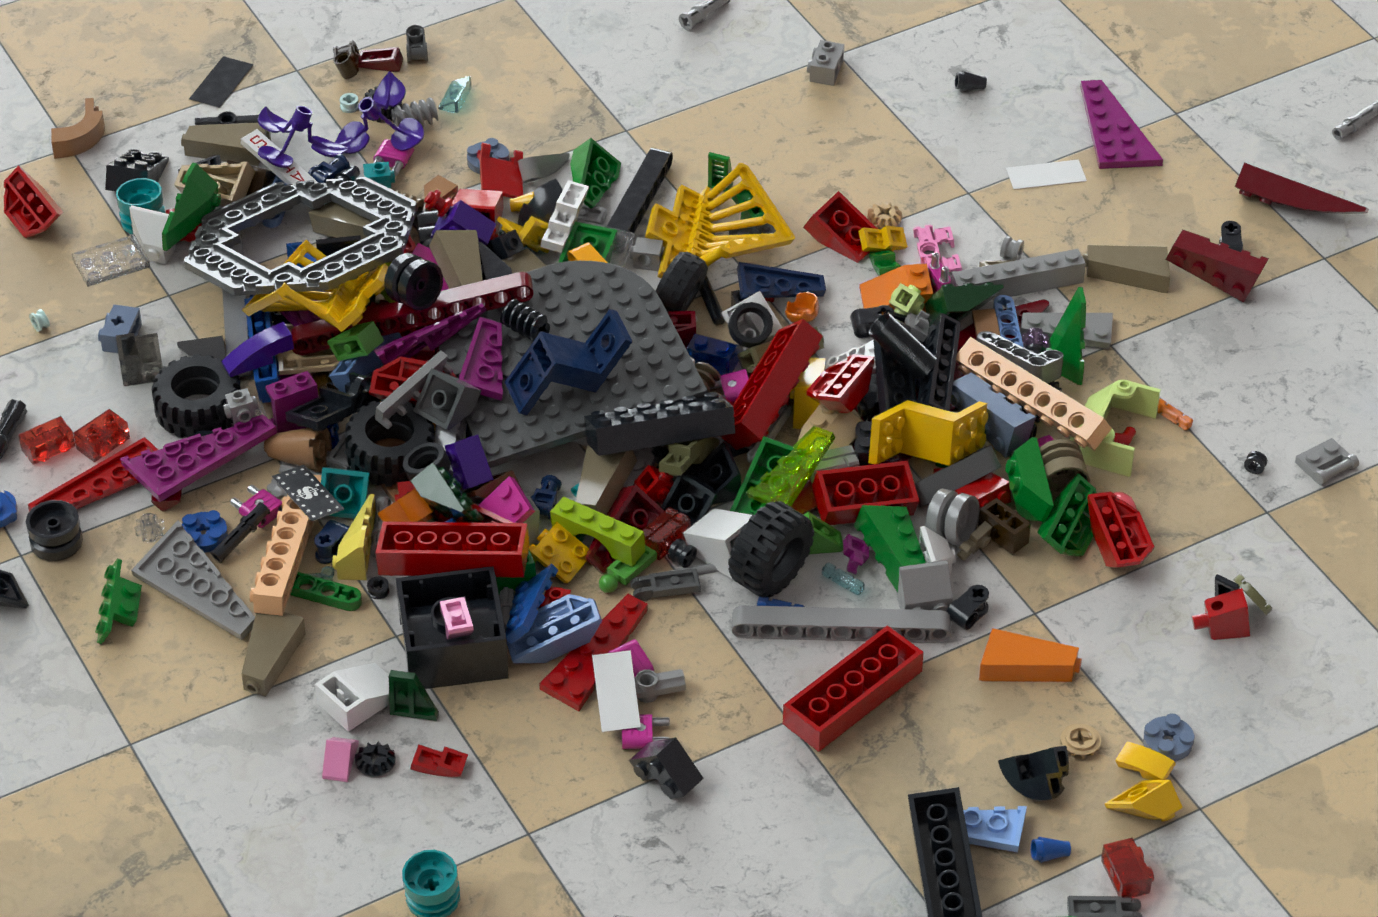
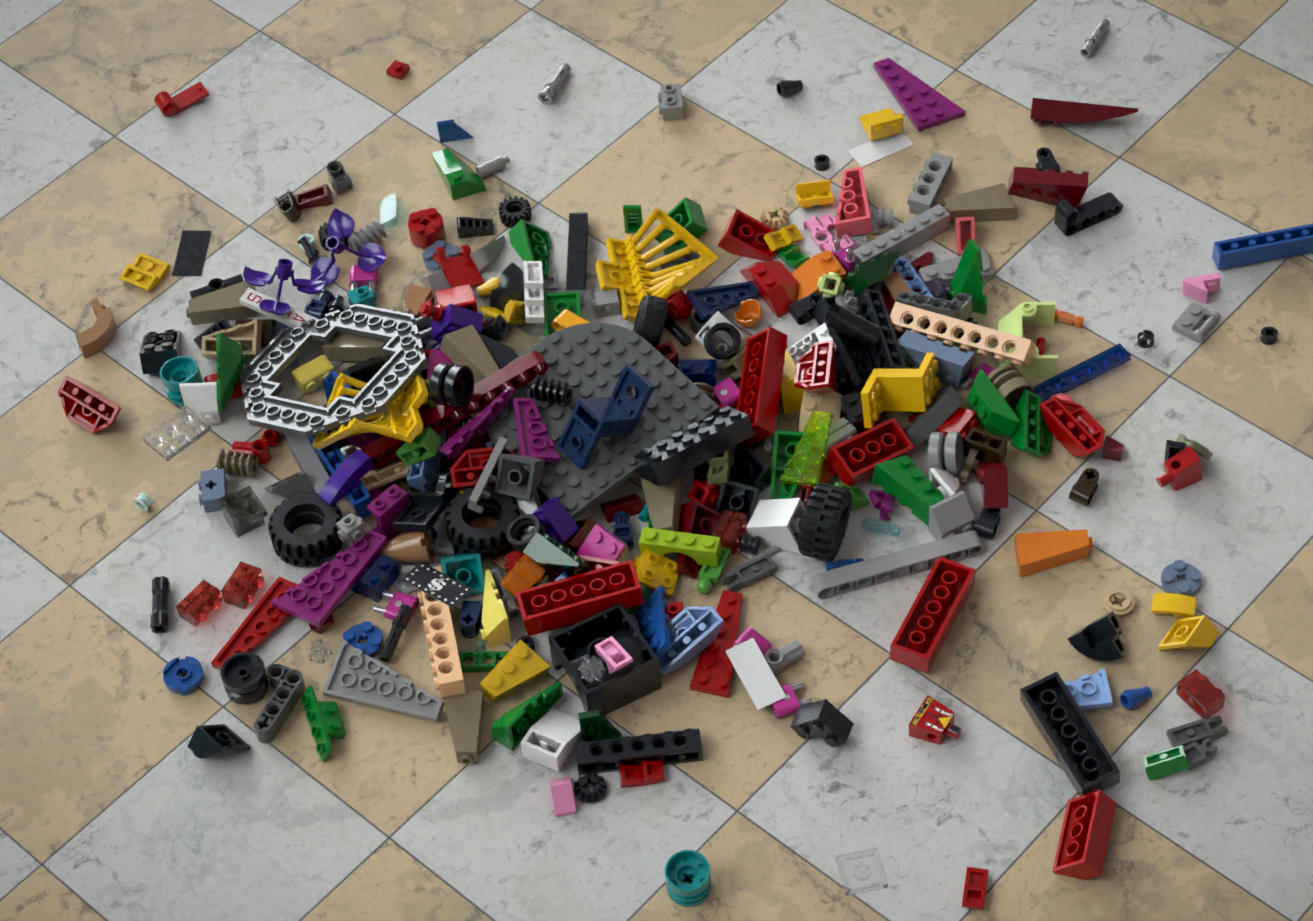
camera: 15 degrees left, 5 degrees up
none -> yellow slope [119,253,171,291]
none -> dark tan piece [217,449,259,478]
none -> red piece [232,439,272,464]
none -> dark grey beam [254,664,306,744]
none -> red plate [262,429,281,447]
none -> light yellow brick [291,354,335,395]
none -> black piece [297,237,327,264]
none -> clear blue slope [350,554,400,603]
none -> red brick [408,208,446,250]
none -> light grey slope [420,269,451,299]
none -> green wedge [431,148,486,200]
none -> blue slope [437,119,474,143]
none -> black slope [456,217,494,238]
none -> light grey cylinder [475,156,510,178]
none -> yellow wedge [477,639,551,702]
none -> green wedge [491,682,563,751]
none -> black tyre [499,196,532,228]
none -> black brick [575,728,703,776]
none -> clear gear [578,656,606,683]
none -> dark red slope [600,493,643,523]
none -> red brick [665,289,693,321]
none -> green slope [668,197,708,239]
none -> red wedge [740,261,799,318]
none -> yellow bracket [795,180,834,209]
none -> black bush [814,154,830,171]
none -> coral wedge [835,167,873,239]
none -> yellow bracket [859,108,904,141]
none -> light grey brick [907,153,953,215]
none -> red torso [909,695,962,745]
none -> coral slope [955,217,975,254]
none -> dark red wedge [976,462,1008,509]
none -> clear blue plate [1033,343,1131,402]
none -> black beam [1054,192,1123,236]
none -> dark brown piece [1069,468,1099,506]
none -> dark red slope [1102,436,1124,462]
none -> bright pink slope [1181,272,1221,303]

